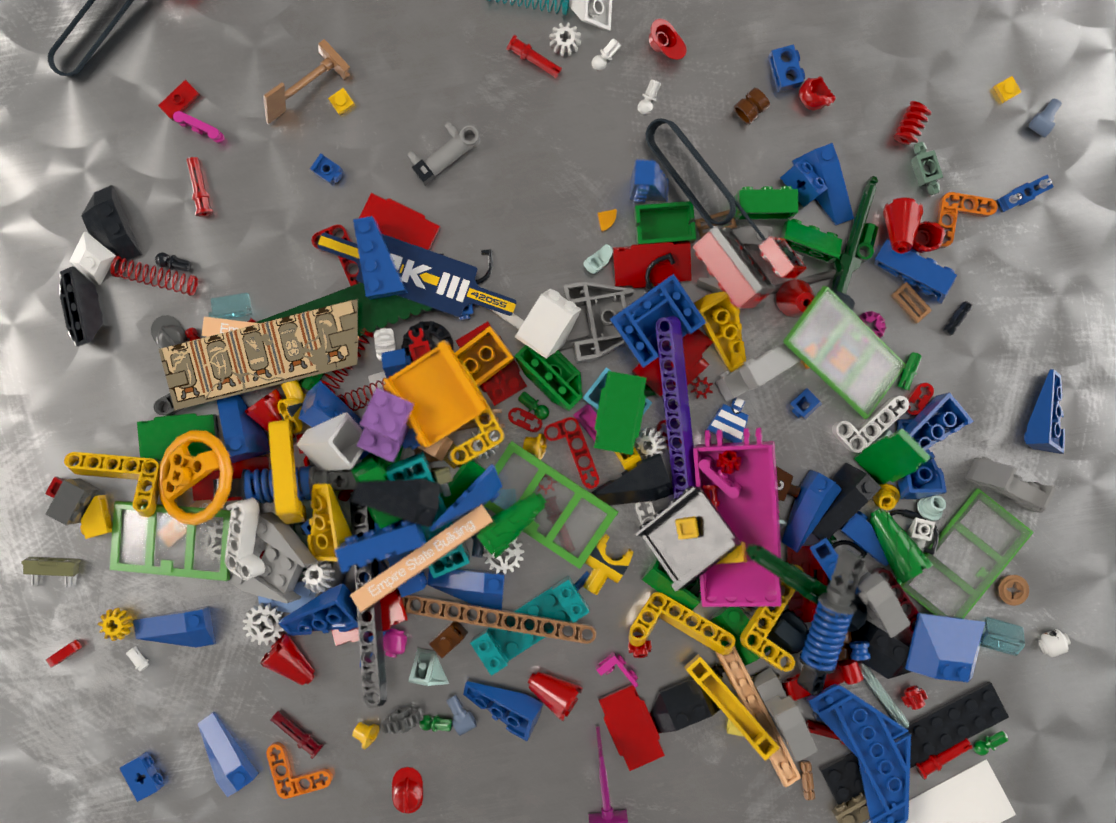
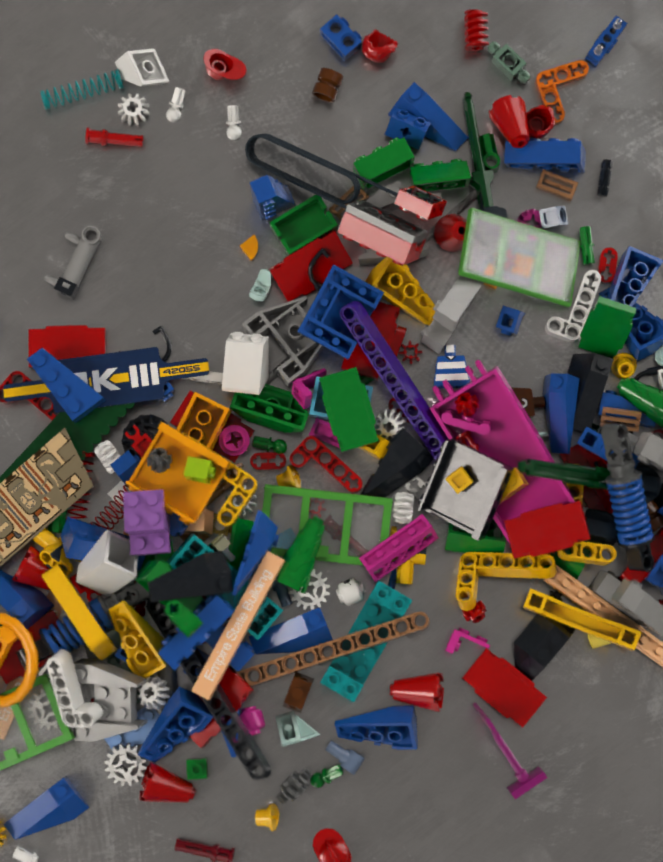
camera: 30 degrees left, 5 degrees down
none -> dark grey gear [147,448,172,473]
none -> green piece [165,600,203,638]
none -> lime brick [183,456,216,484]
none -> green brick [186,757,208,780]
none -> dark pink gear [219,425,250,456]
none -> dark pink bracket [291,368,327,409]
none -> white head [336,578,366,606]
none -> dark pink fence [359,514,439,583]
none -> white gear [393,492,415,524]
none -> red piece [504,501,591,559]
none -> brick [539,206,568,229]
none -> medium nougat tile [600,406,642,432]

